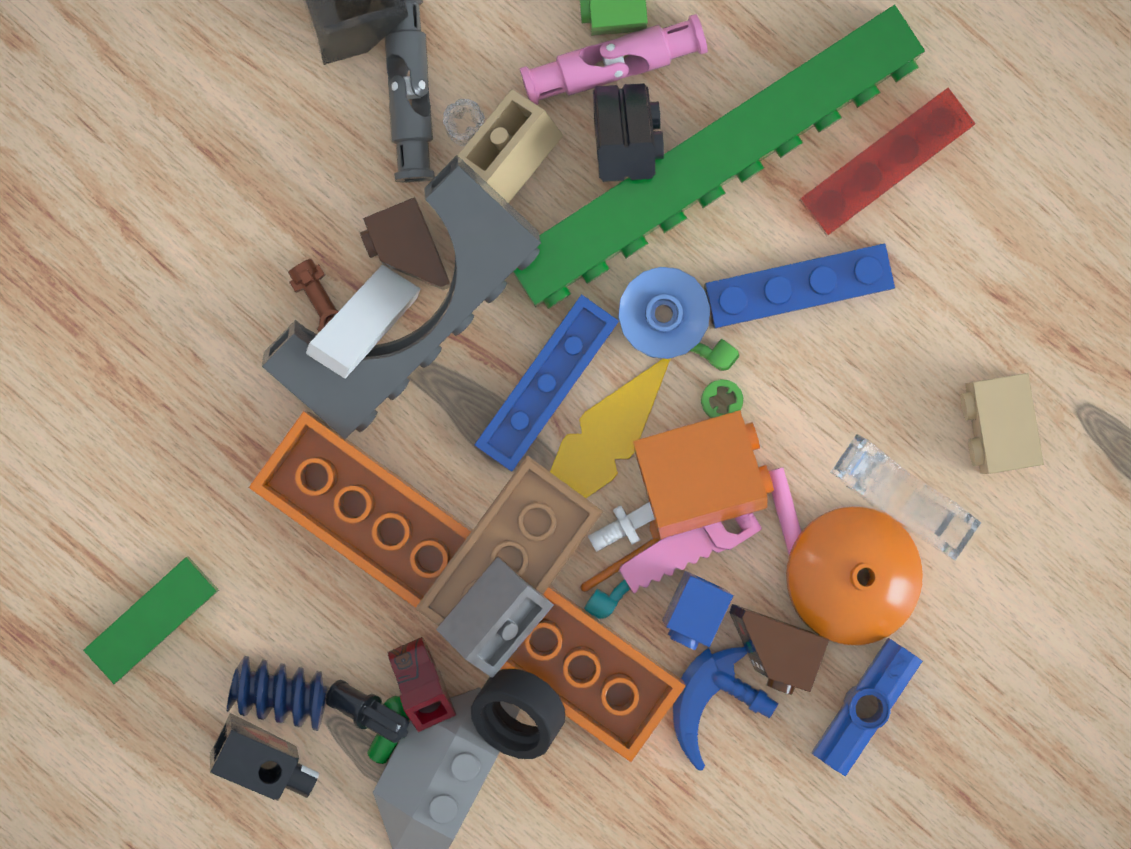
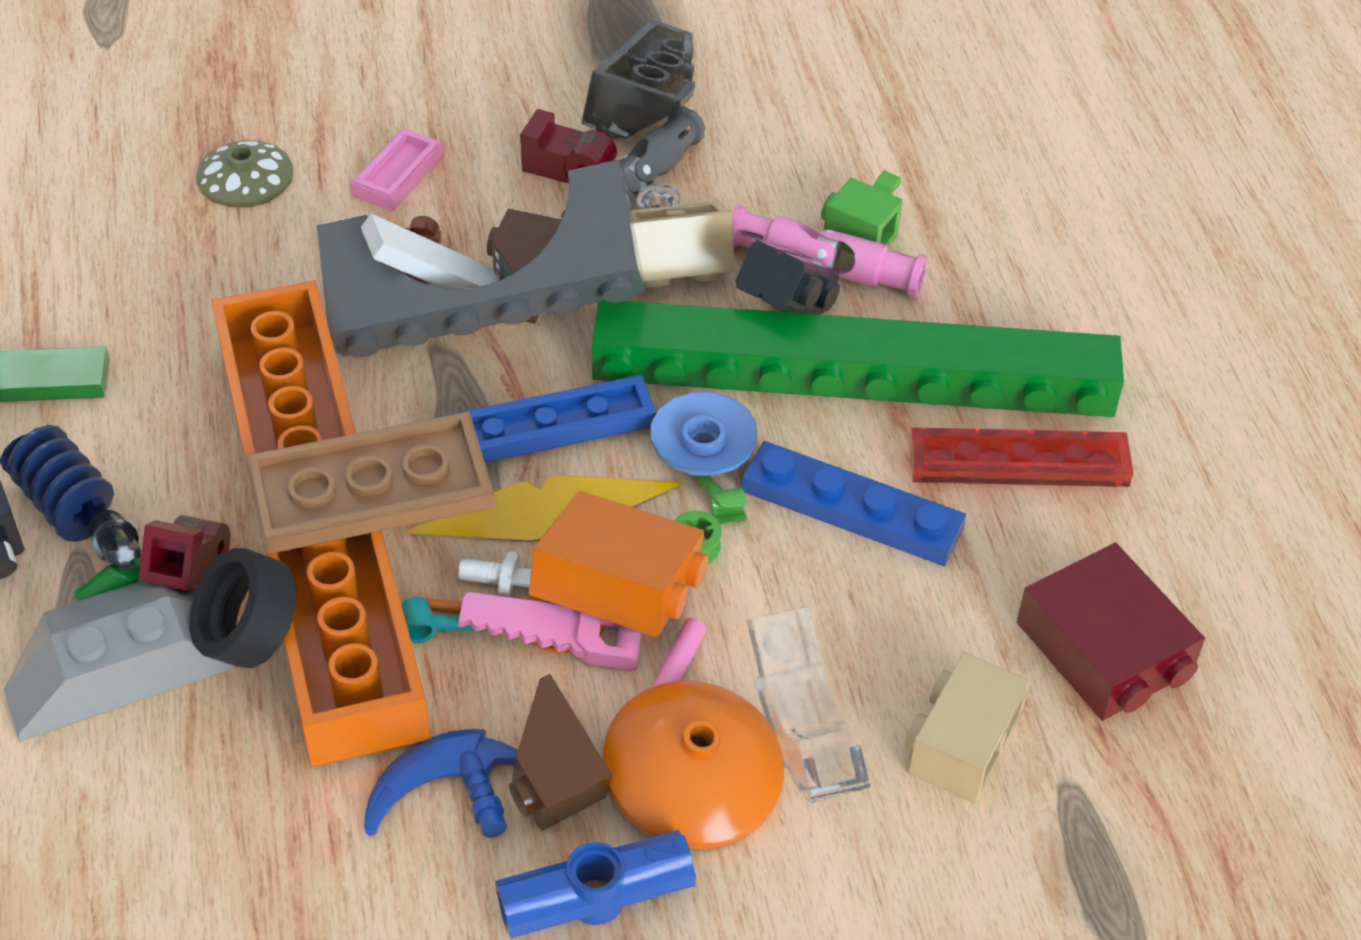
camera: 40 degrees right, 40 degrees down
flat silver panel [436,557,554,678] -> none
blue brick [662,571,734,650] -> none
none -> olive dish [196,140,293,207]
none -> bright pink tile [350,128,444,212]
none -> dark red leg [520,108,617,184]
none -> dark red brick [1016,542,1205,721]

